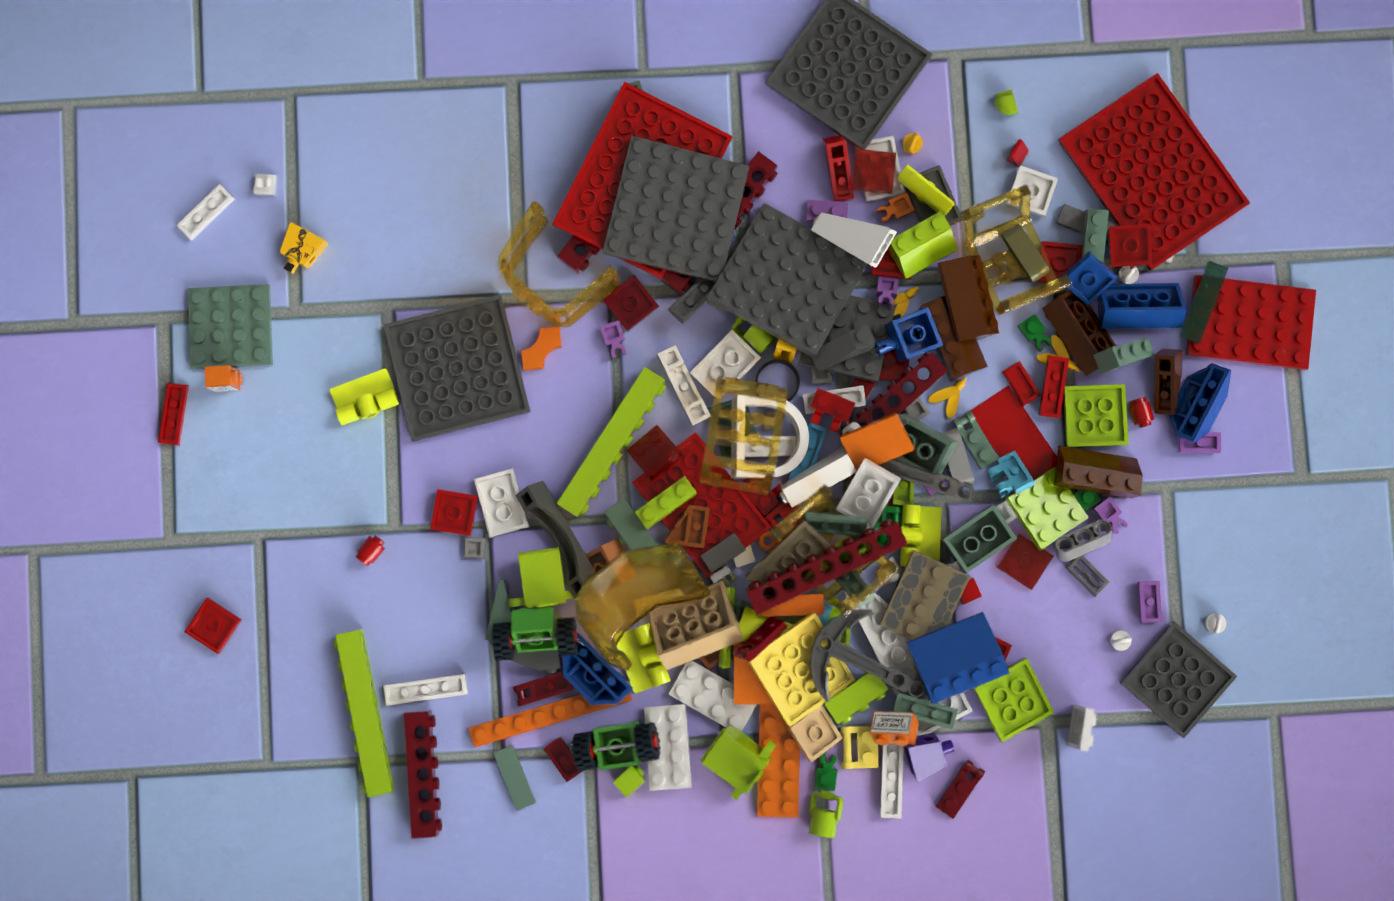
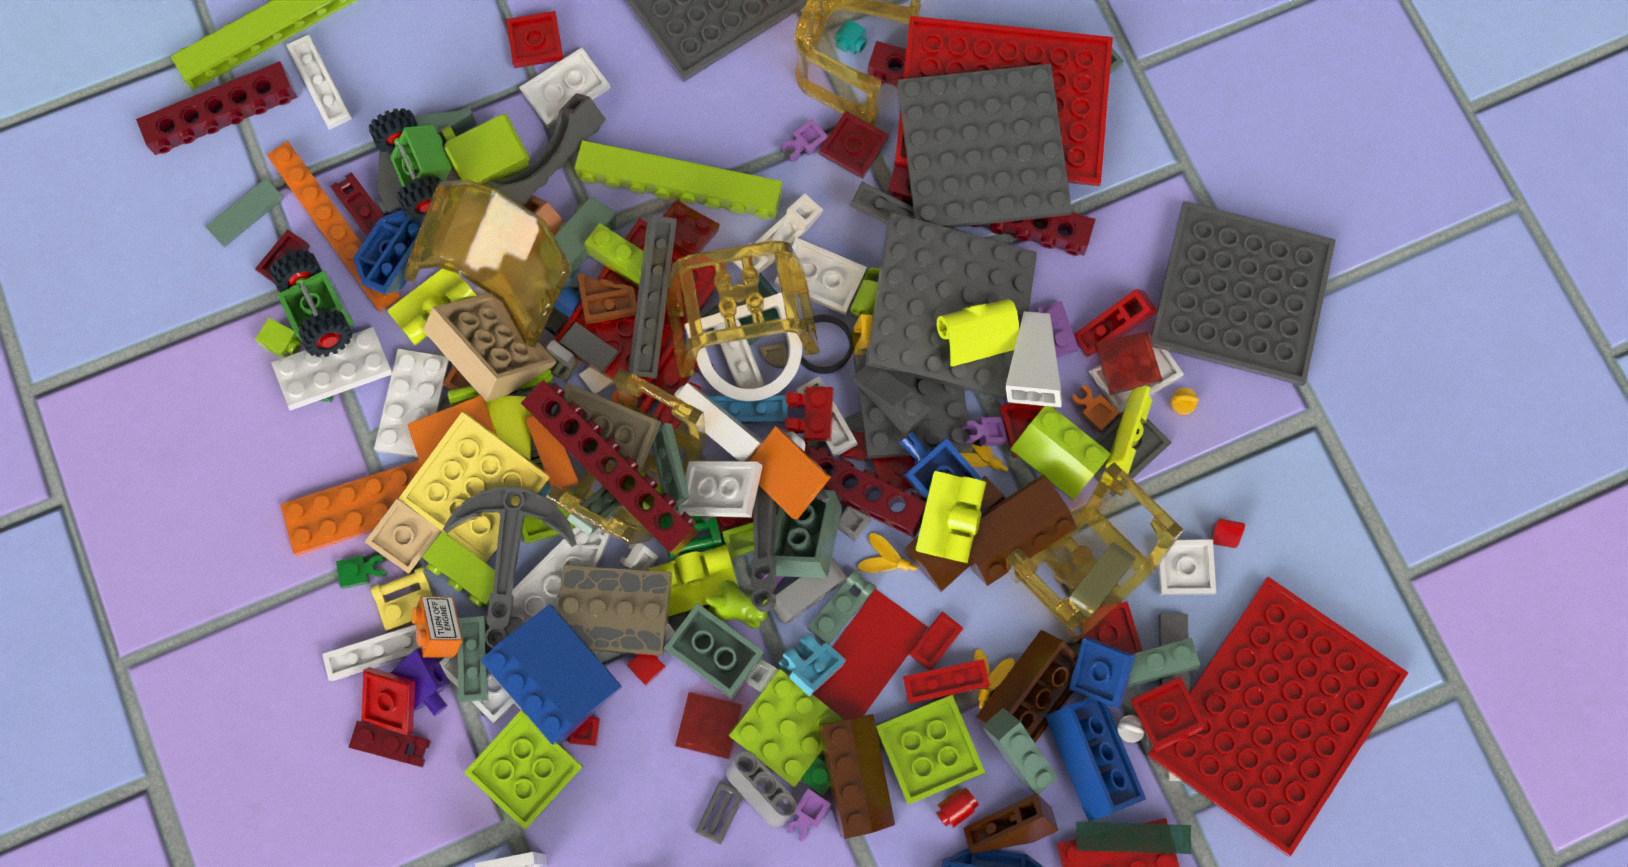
camera: 70 degrees right, 10 degrees down
light grey tile [464,537,486,559] -> none
orange tile [521,326,562,371] -> none
lime piece [701,726,777,801] -> none
dark red plate [732,616,787,662] -> none
lime piece [809,790,843,838] -> none
light grey tile [810,368,832,385] -> none
lime piece [993,89,1018,116] -> none
green plate [1017,314,1052,352] -> none
none -> red tile [361,667,415,735]
none -> dark grey plate [628,215,677,378]
none -> lime animal [706,580,768,629]
none -> teal plate [834,20,867,55]
none -> neon yellow panel [916,471,986,563]
none -> neon yellow panel [936,299,1019,366]

